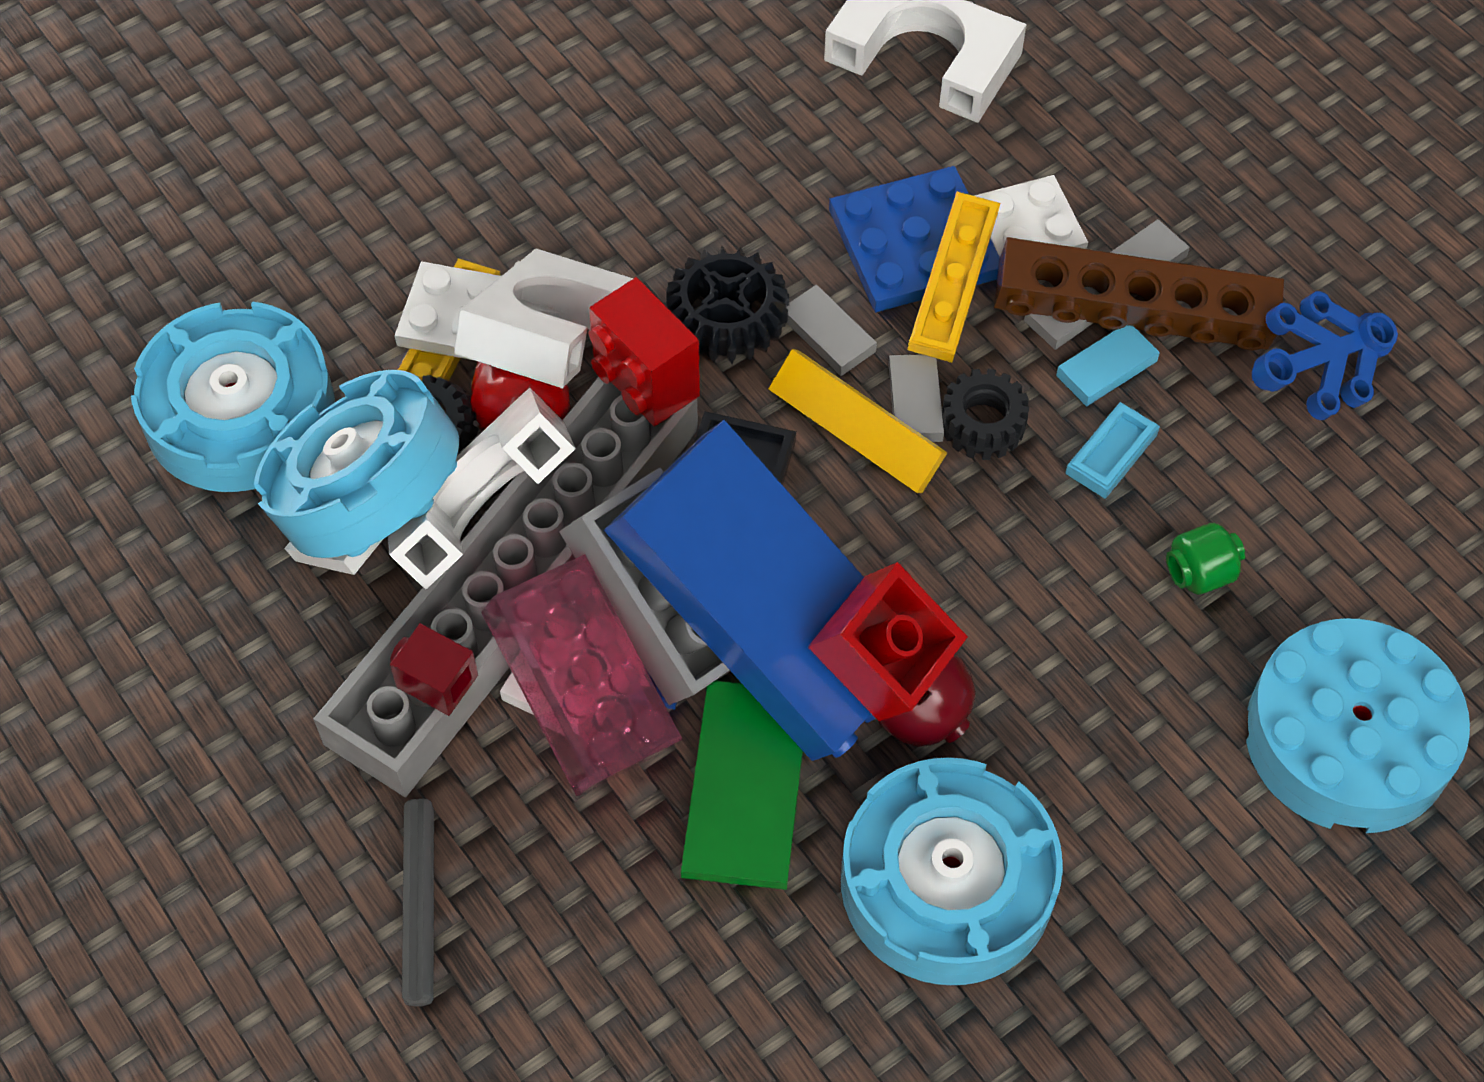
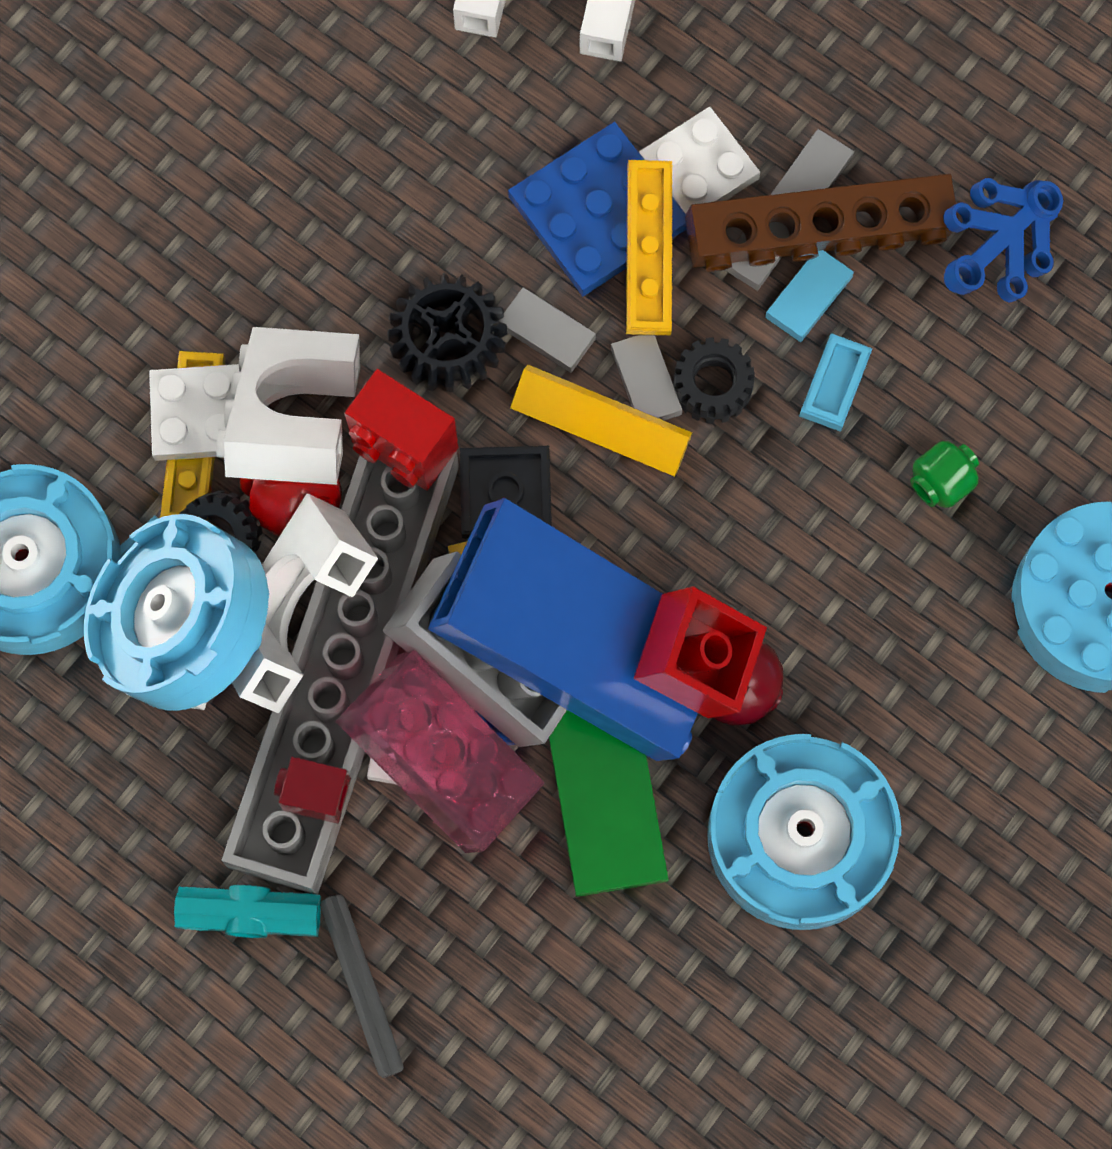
camera: 15 degrees left, 15 degrees up
none -> teal piece [174,885,321,938]

